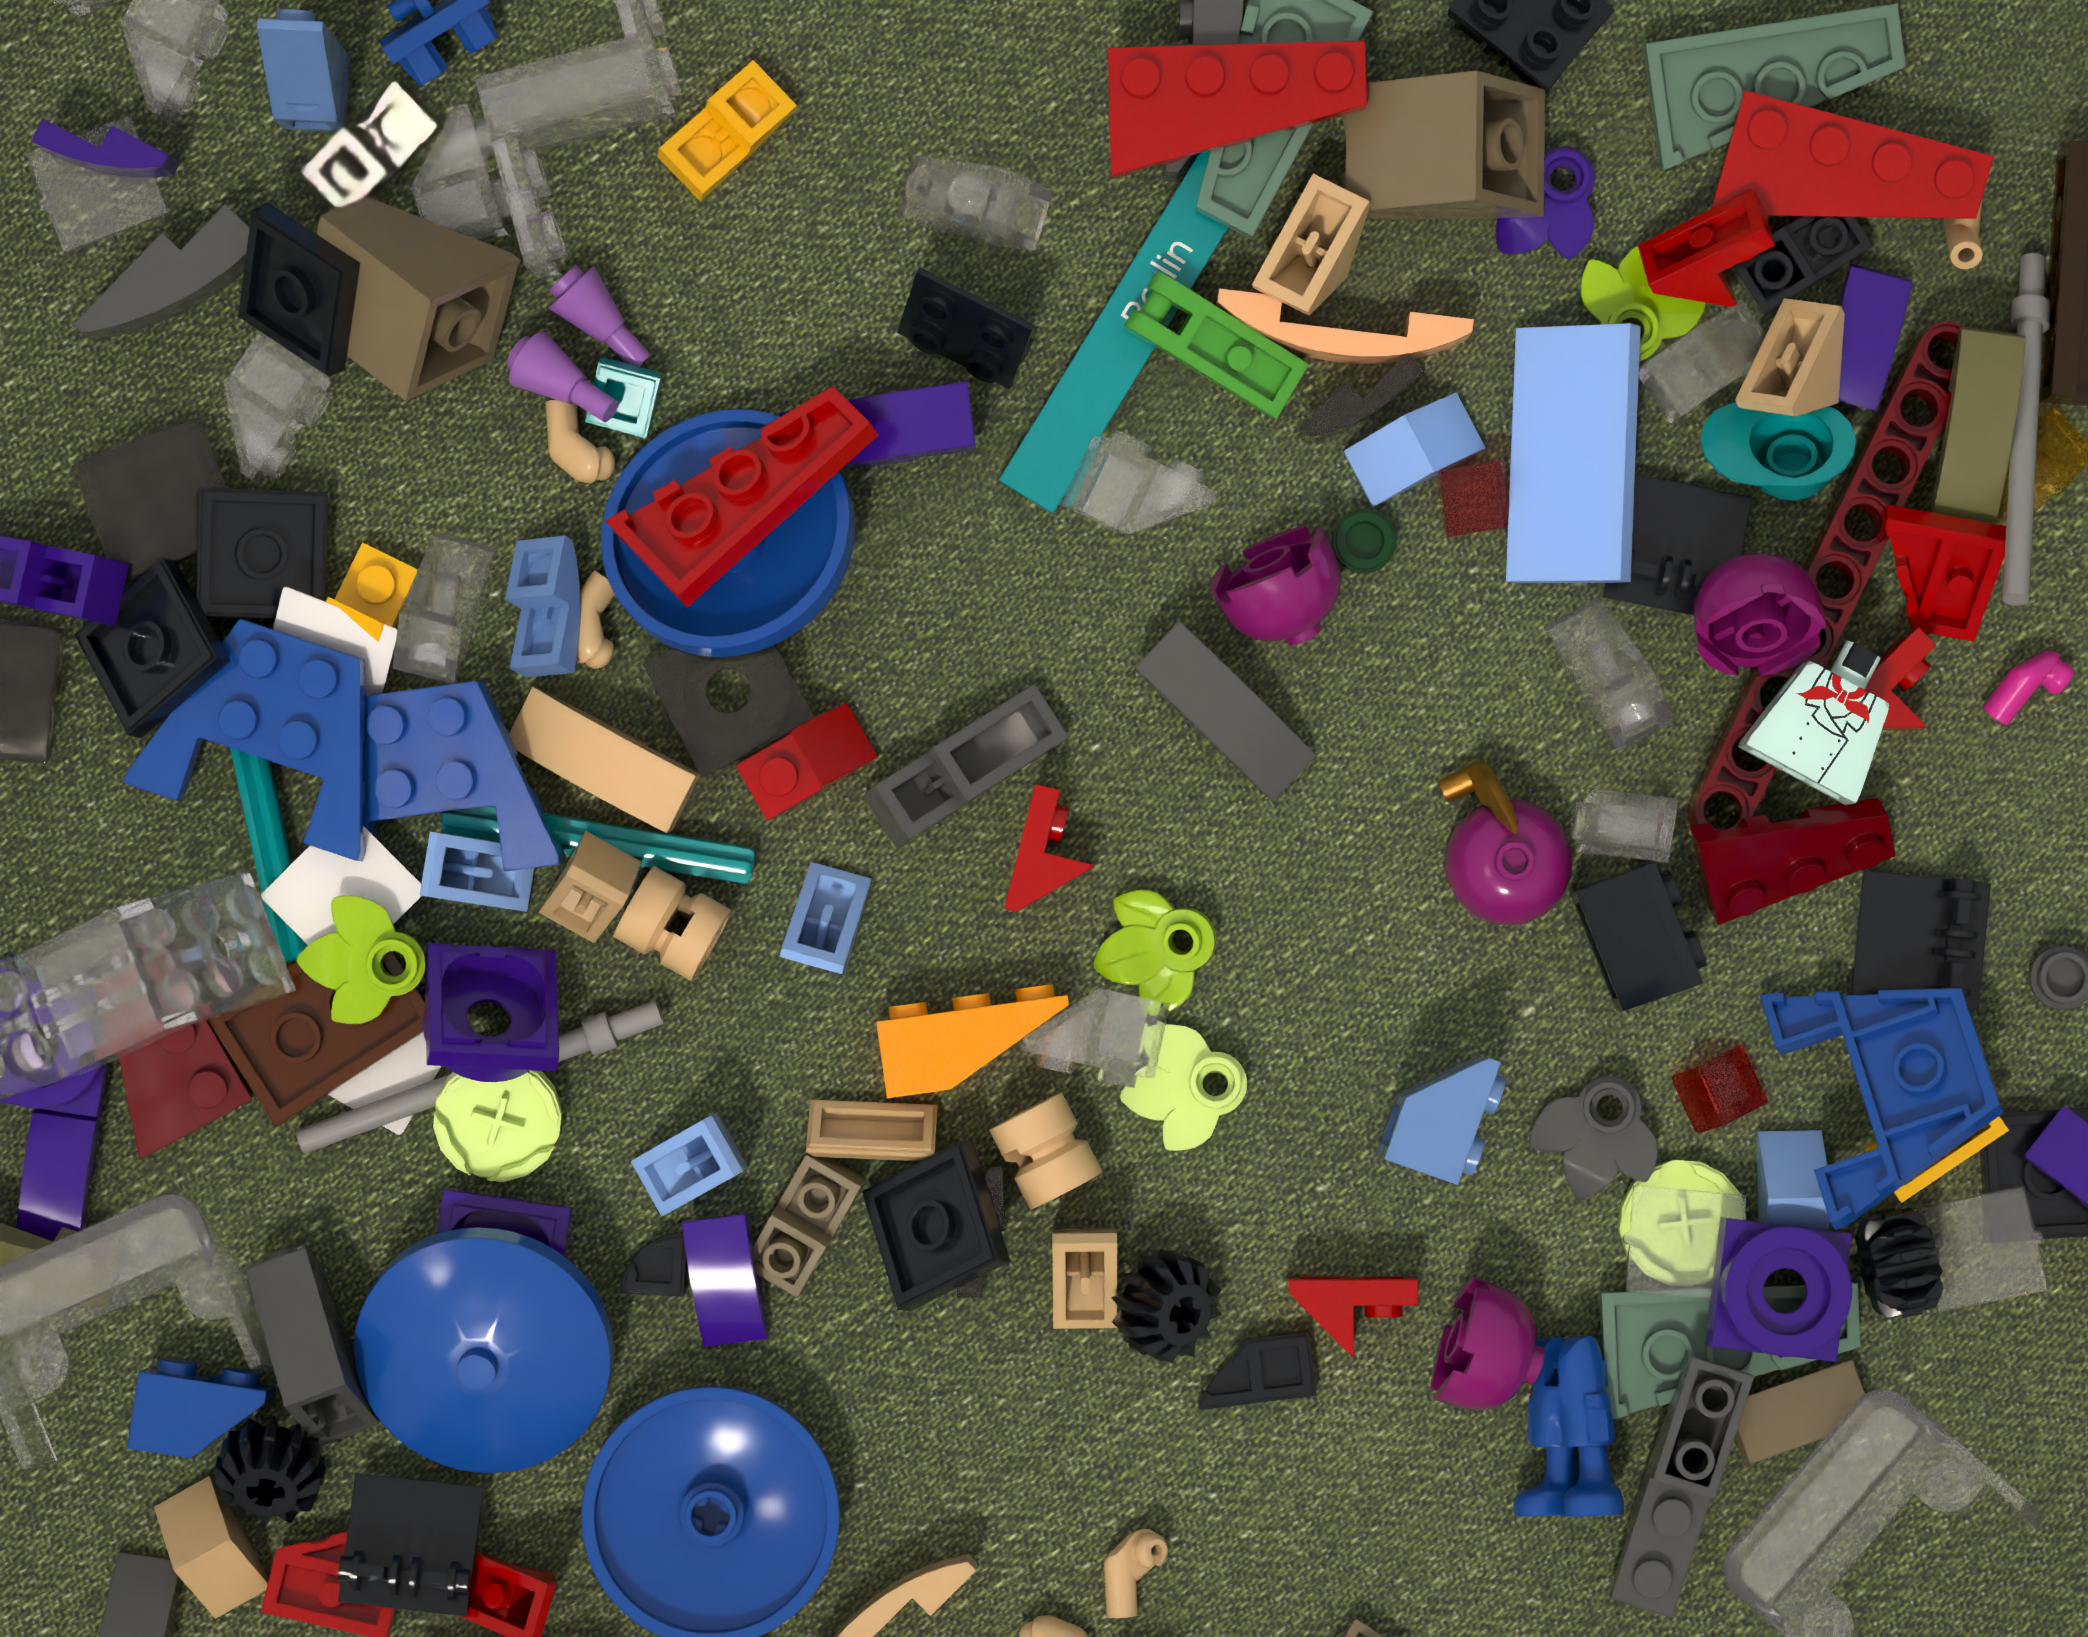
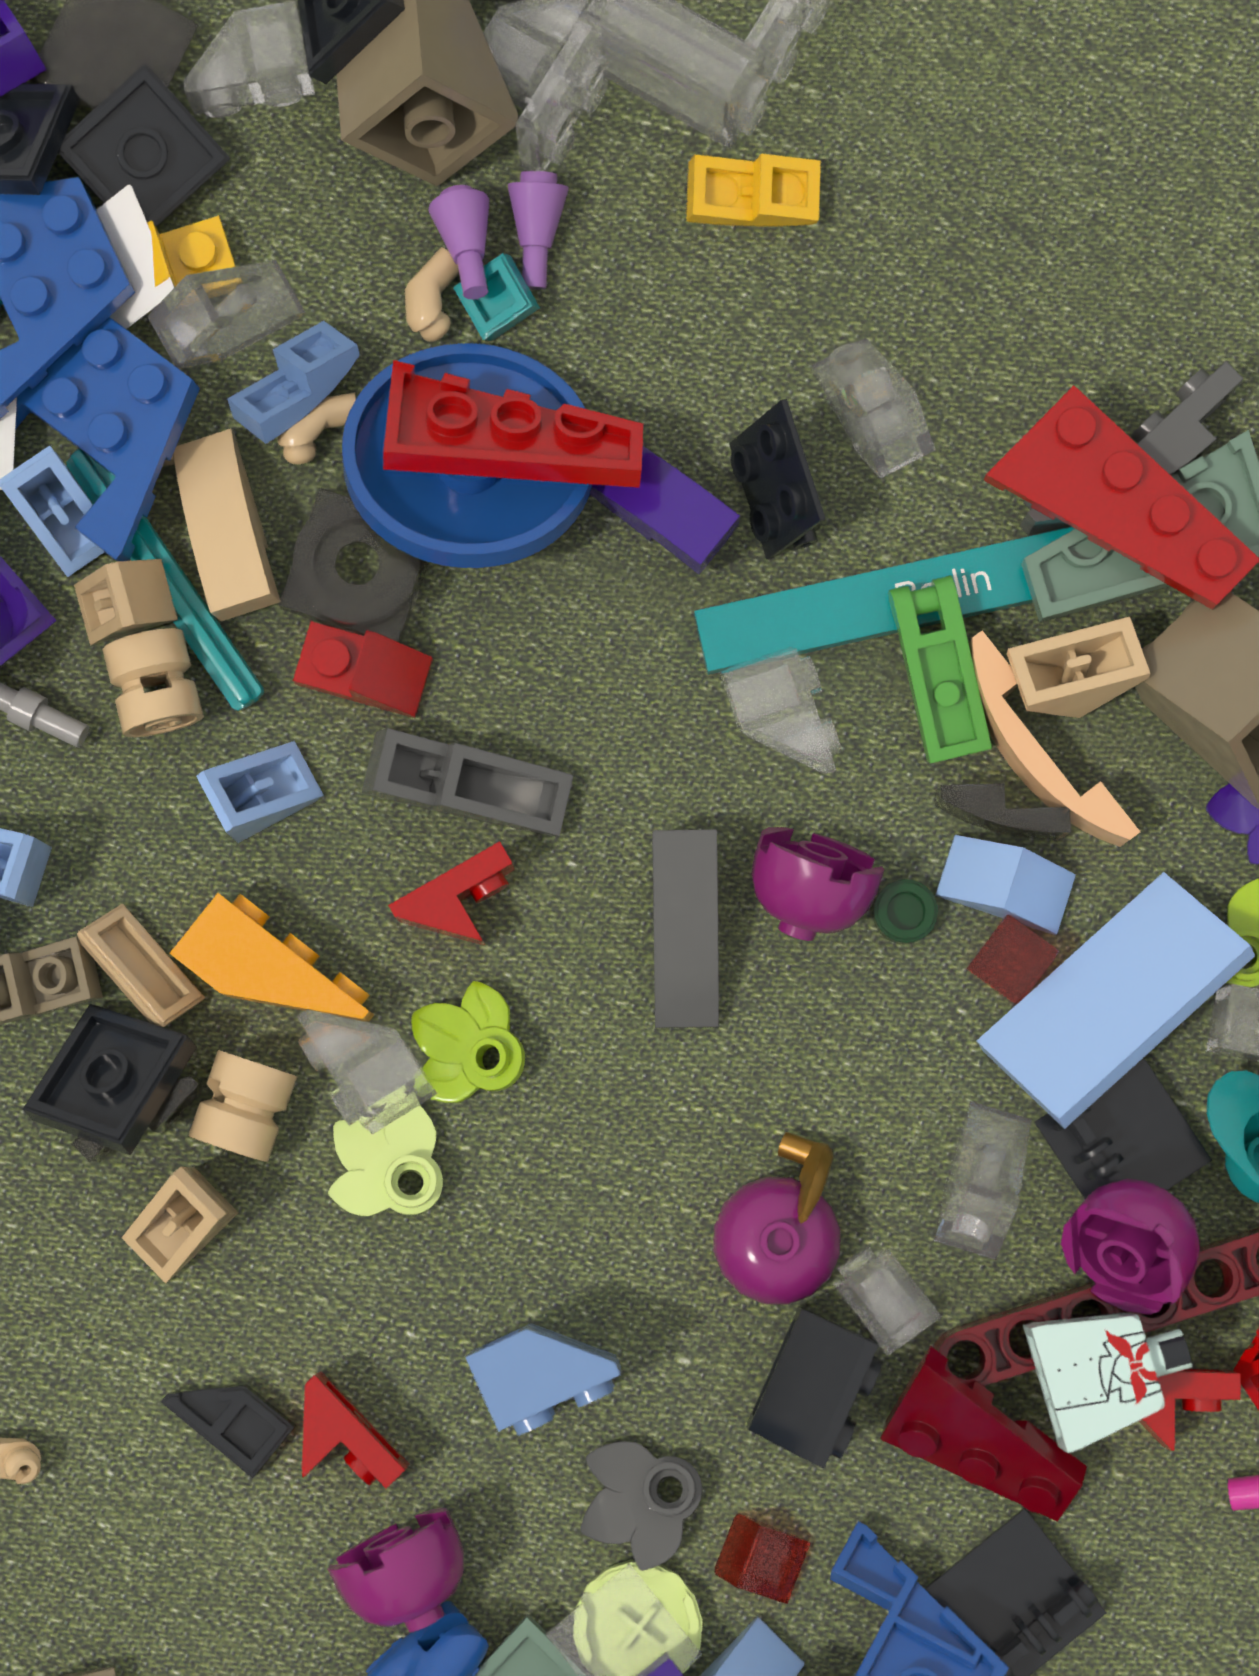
camera: 45 degrees right, 5 degrees down
black gear [1111,1249,1222,1363] -> none

